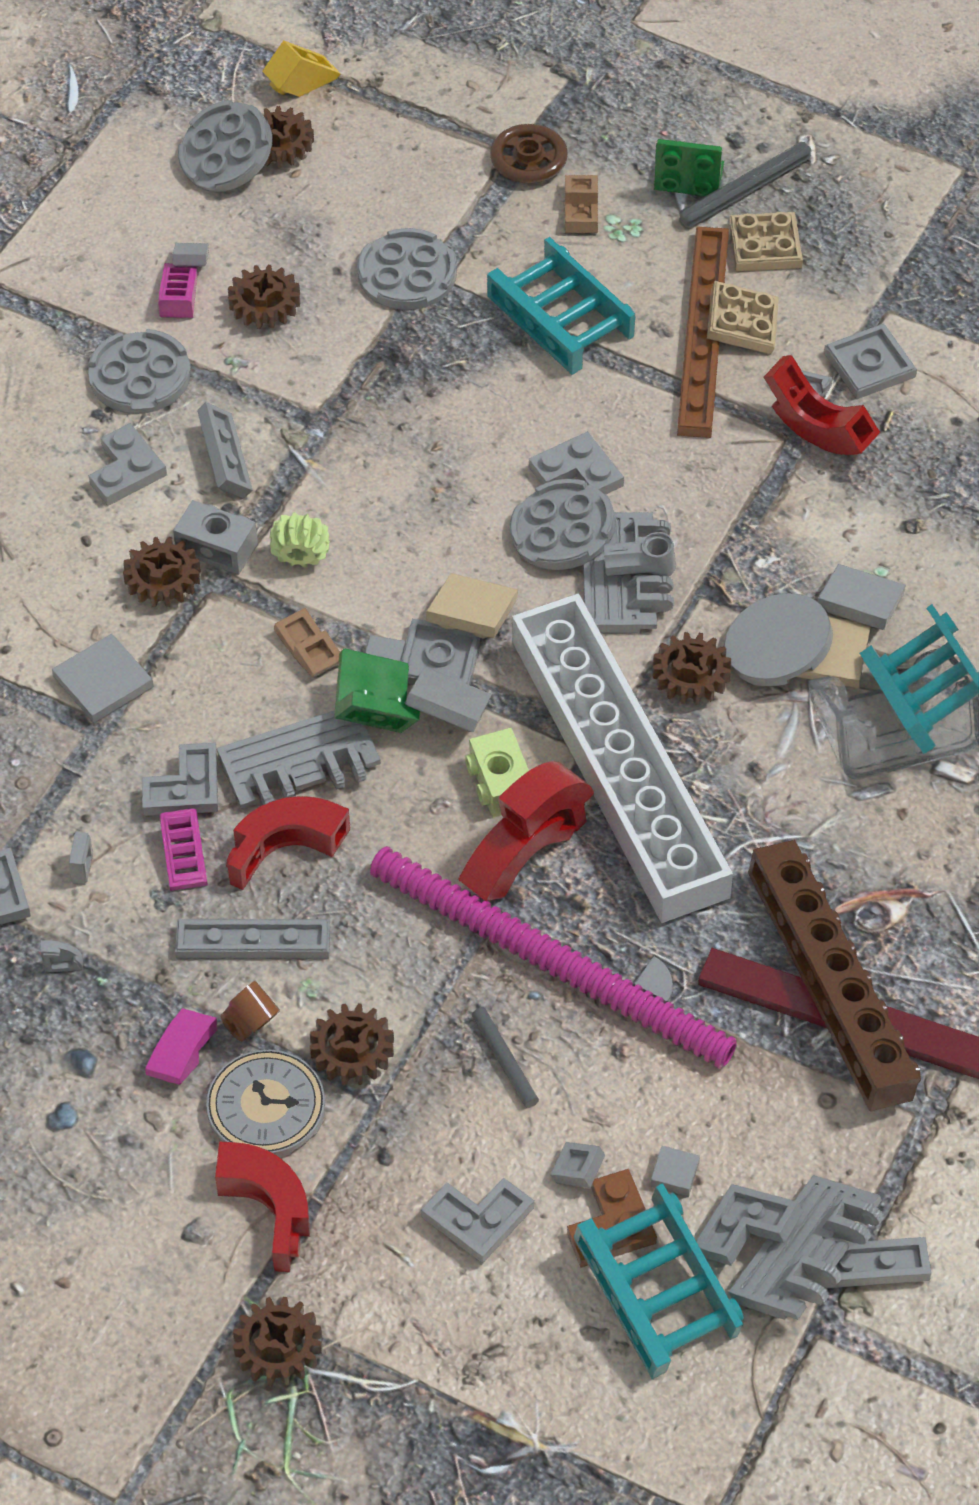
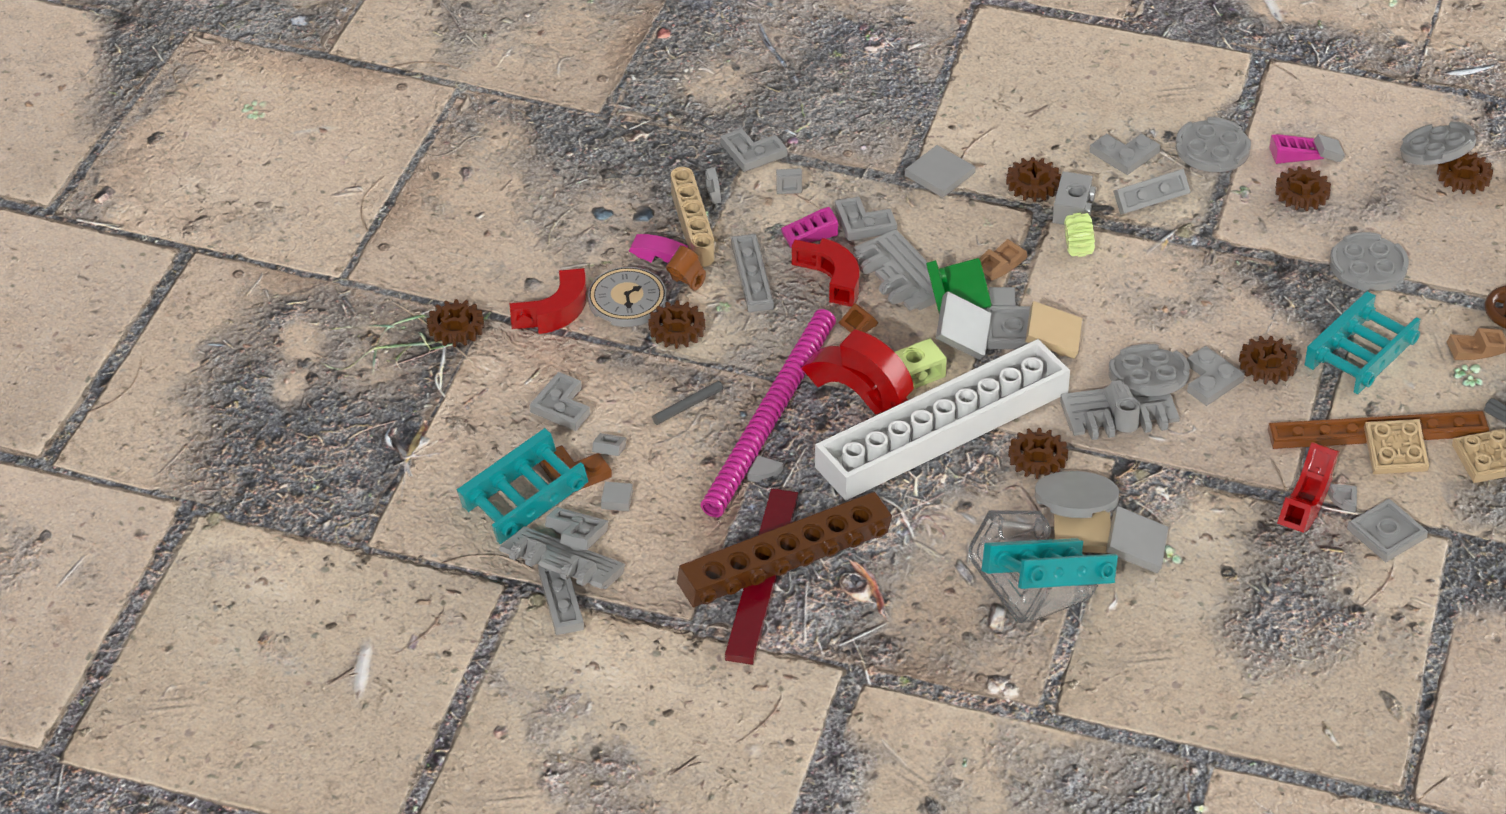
camera: 80 degrees right, 10 degrees down
none -> tan beam [671,167,714,267]
none -> dark orange slope [838,303,879,333]
none -> reddish brown gear [1239,336,1298,385]

